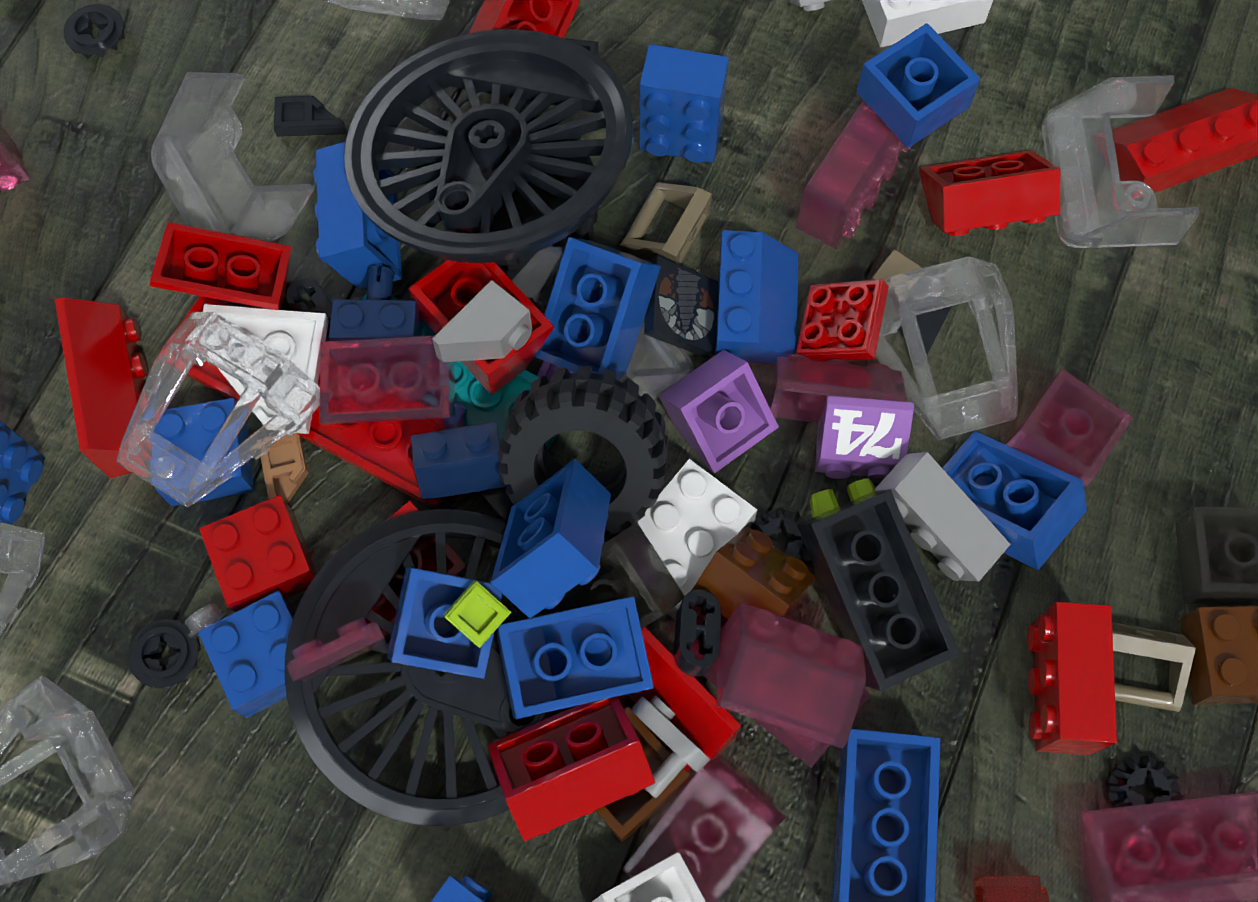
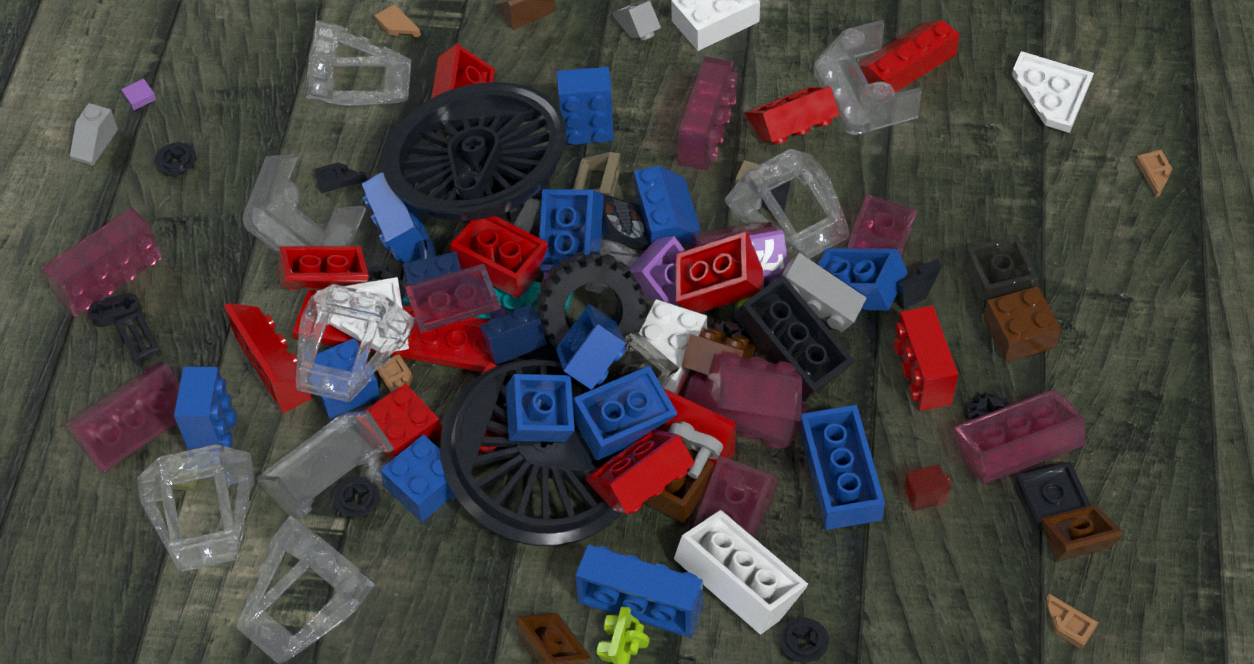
camera: 15 degrees left, 15 degrees down
clear pink tile [286,617,386,683] -> none
light grey slope [432,280,532,362] -> none
lime tile [443,580,511,648] -> none
black beam [674,590,721,676] -> none
red tile [795,279,889,362] -> none
blue brick [857,23,981,148] -> none
dark tan tile [1112,622,1196,712] -> none
none -> clear windscreen [257,411,394,519]
none -> red slope [676,232,764,313]
none -> black slope [898,260,941,309]

